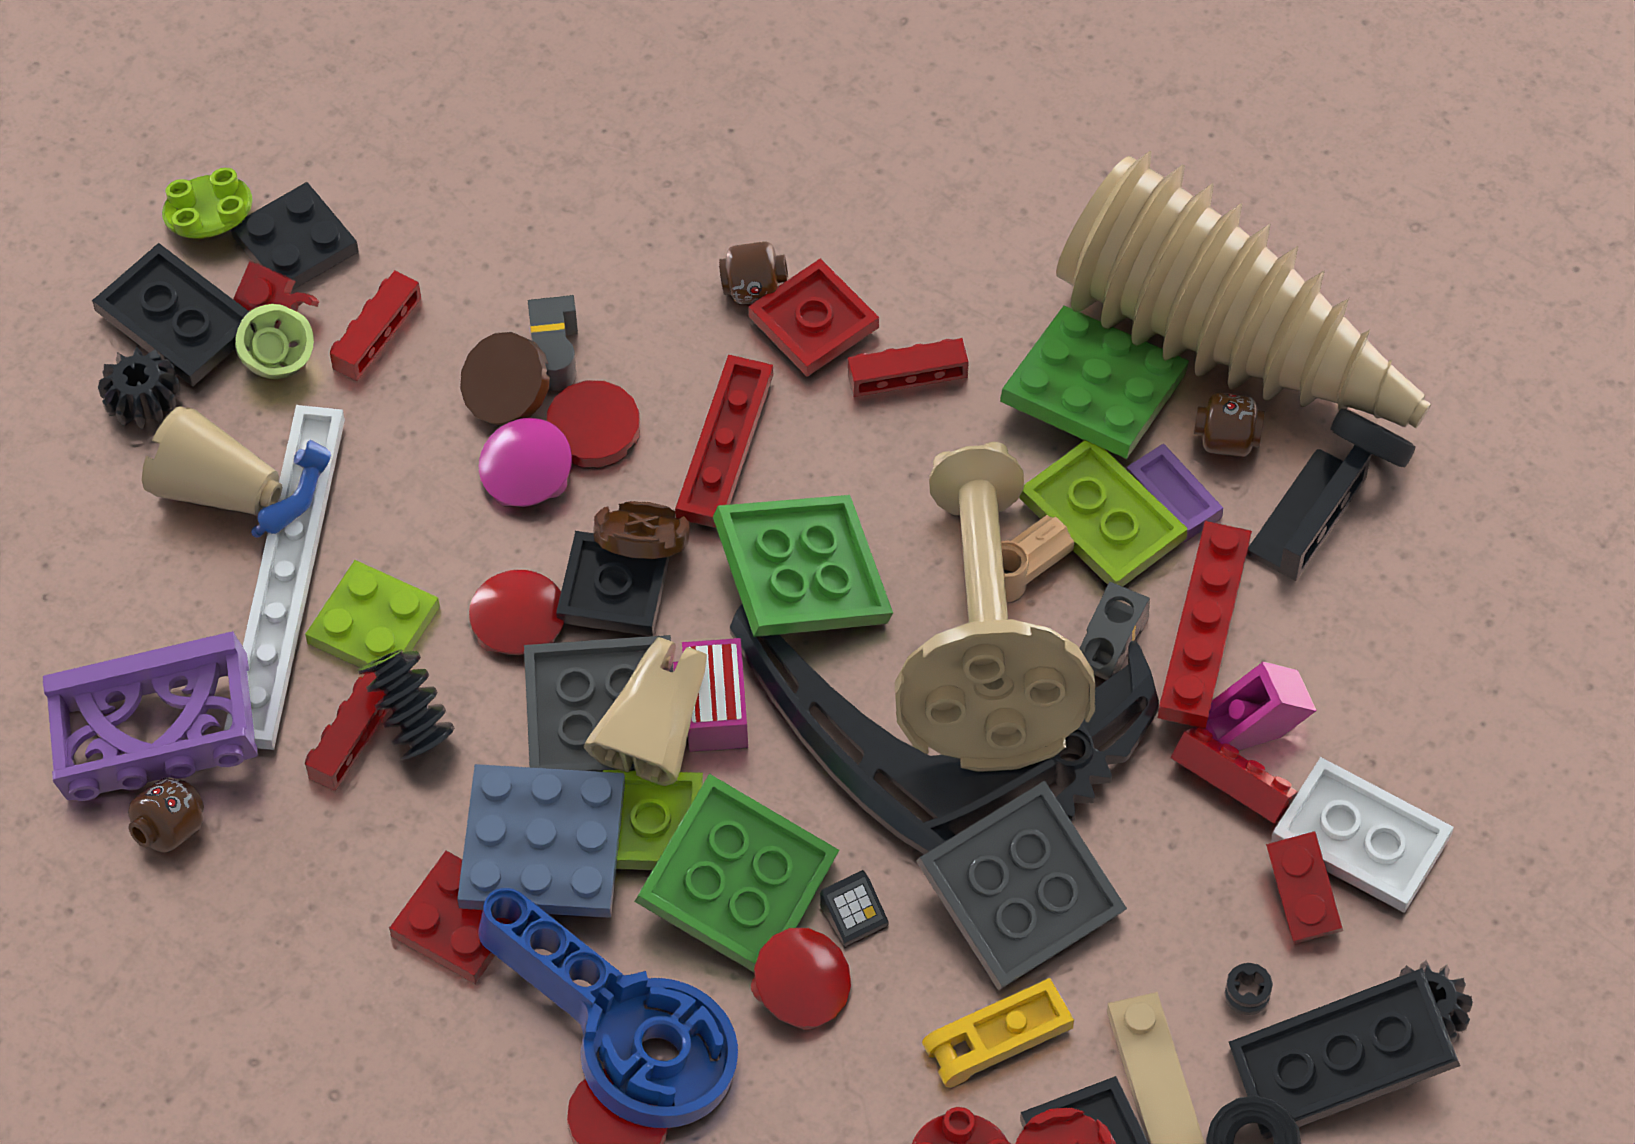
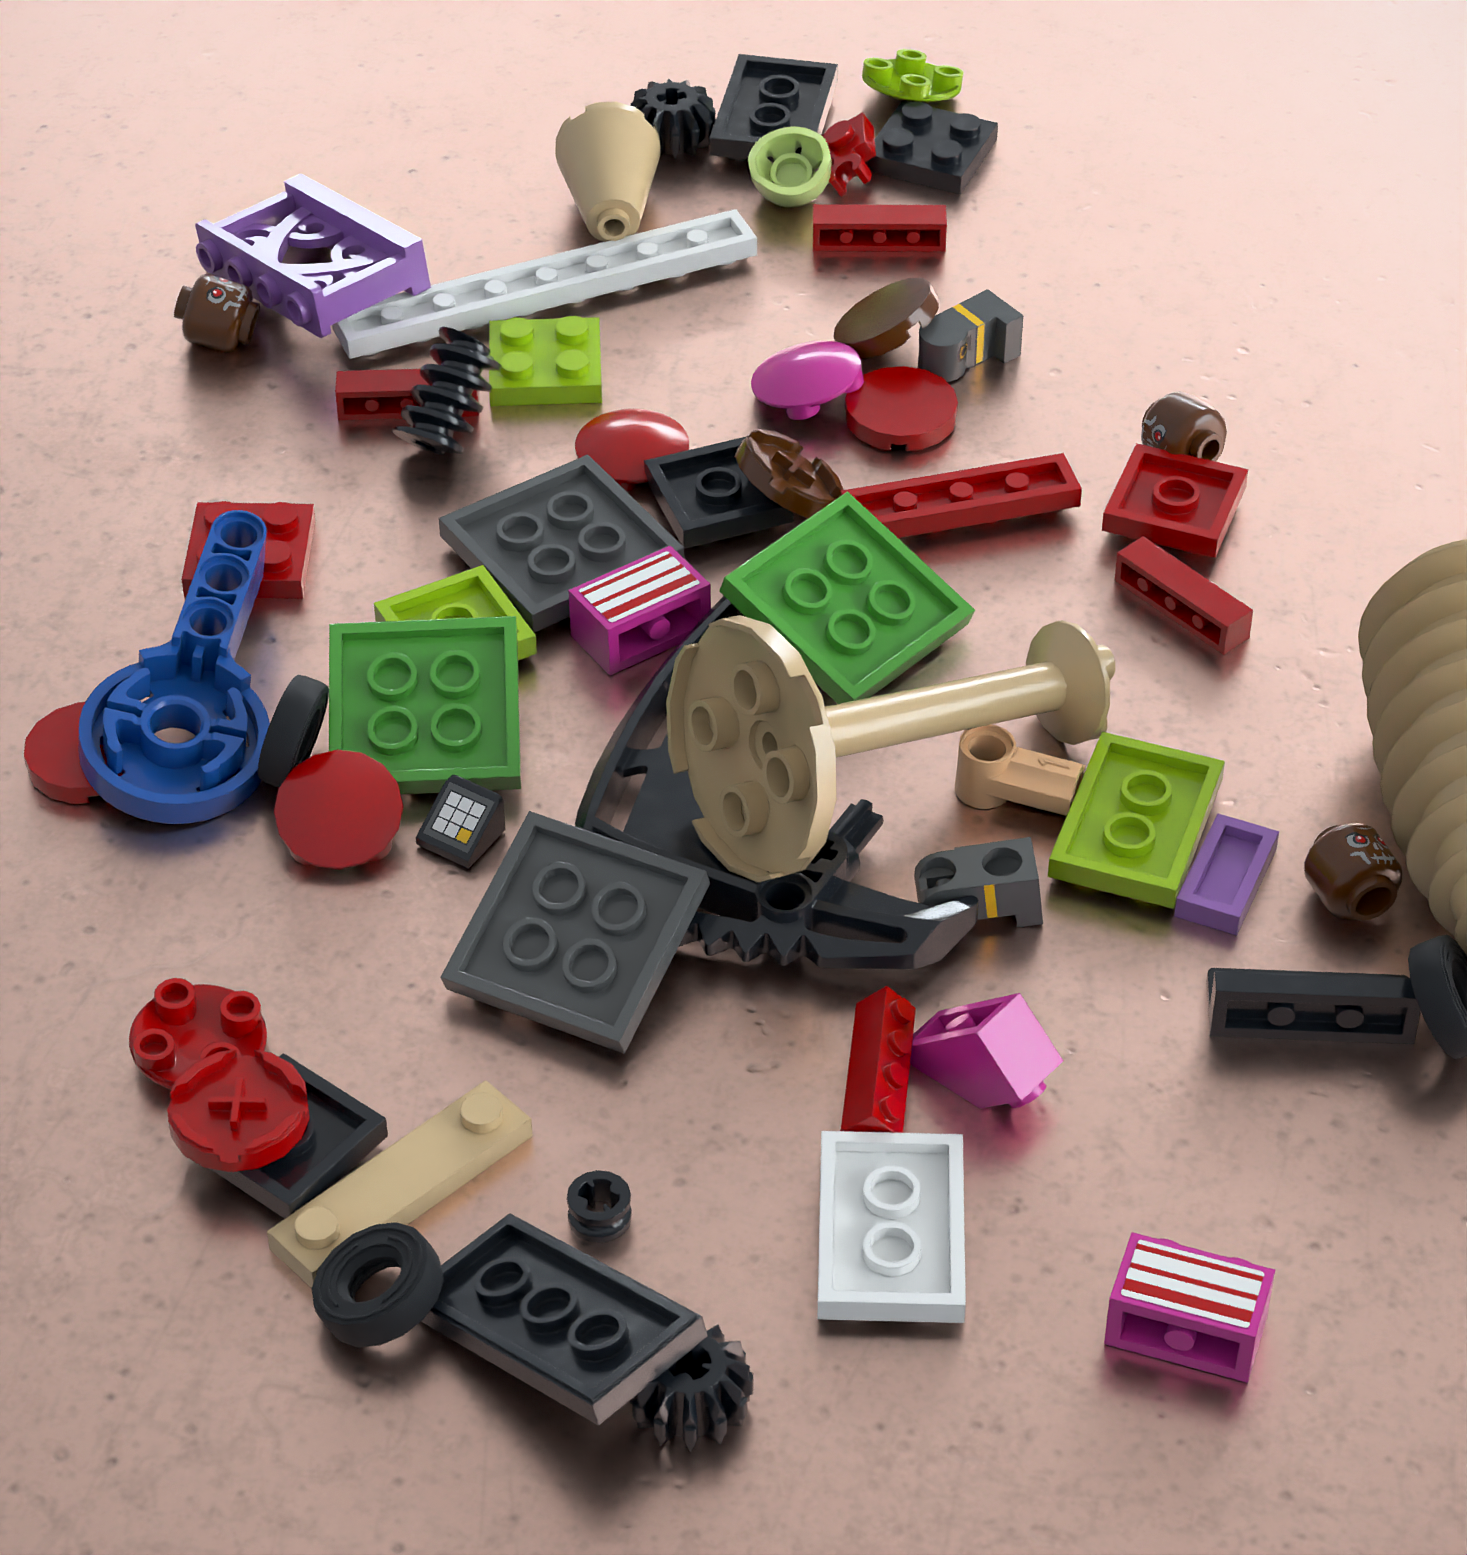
camera: 60 degrees right, 15 degrees down
blue piece [251,440,331,538] -> none
sand blue plate [457,764,625,918] -> none
tan piece [584,637,707,786] -> none
yellow plate [922,978,1074,1088] -> none
bright green plate [1000,305,1189,459] -> none
red plate [1157,521,1252,729] -> none
red plate [1266,831,1344,944] -> none
none -> black tyre [257,675,329,787]
none -> brick [1104,1232,1275,1383]

